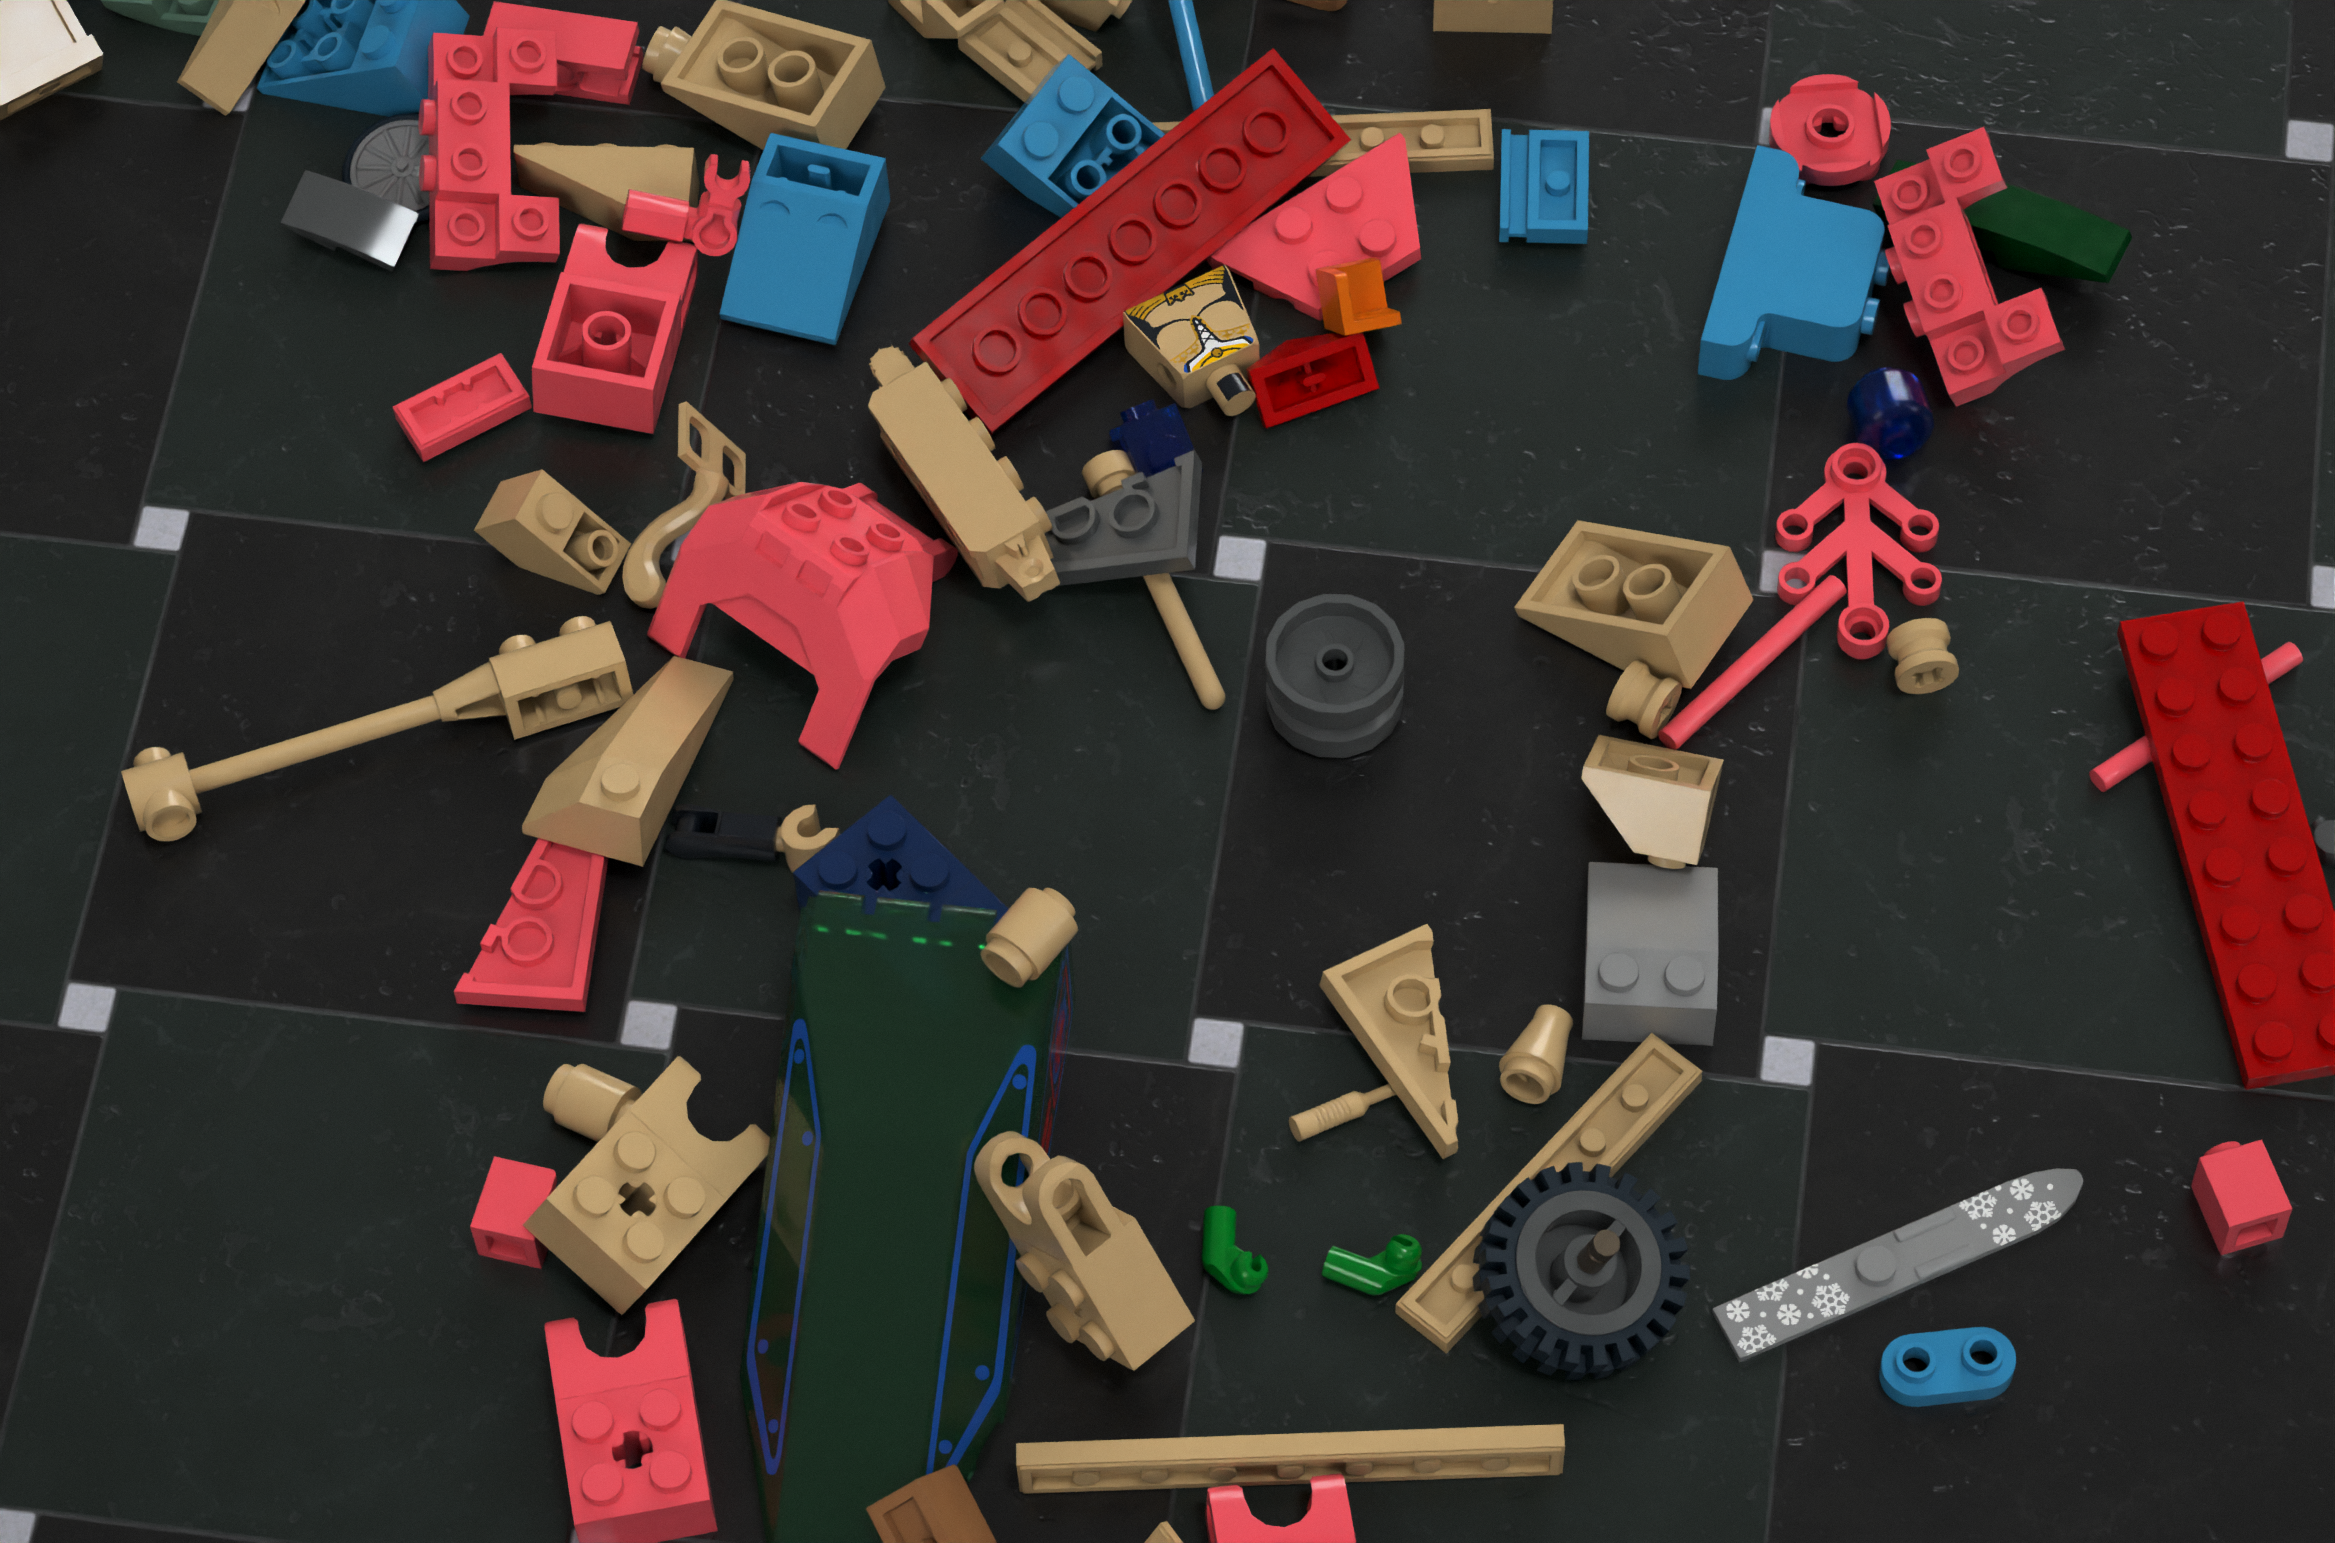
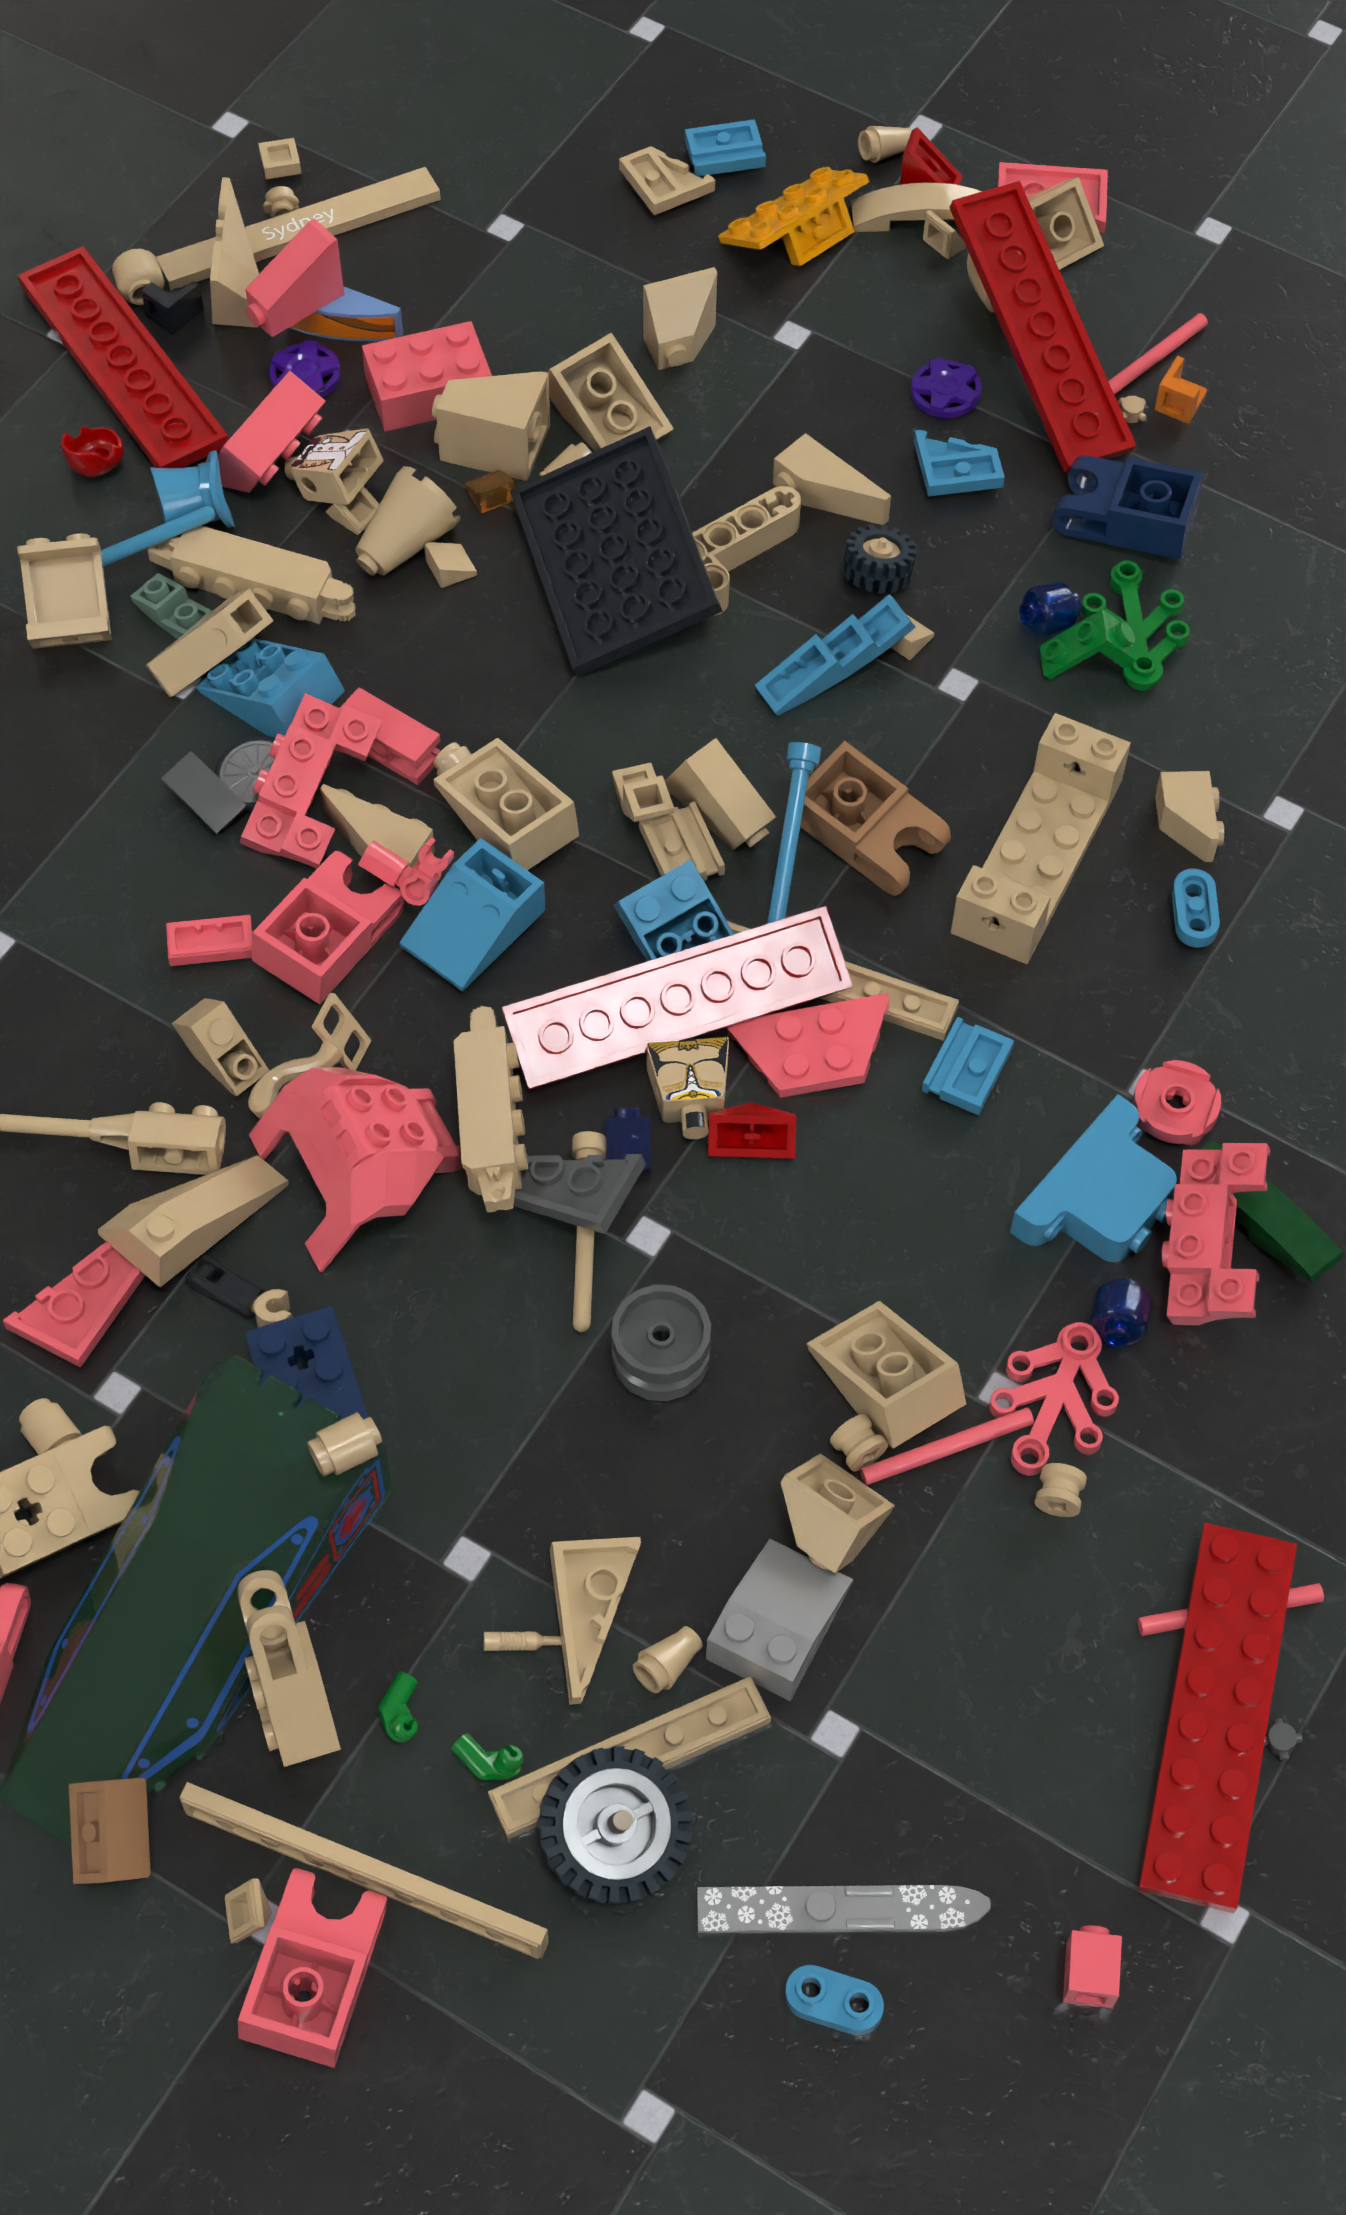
camera: 20 degrees right, 0 degrees up
orange panel [1315,258,1402,336] -> none

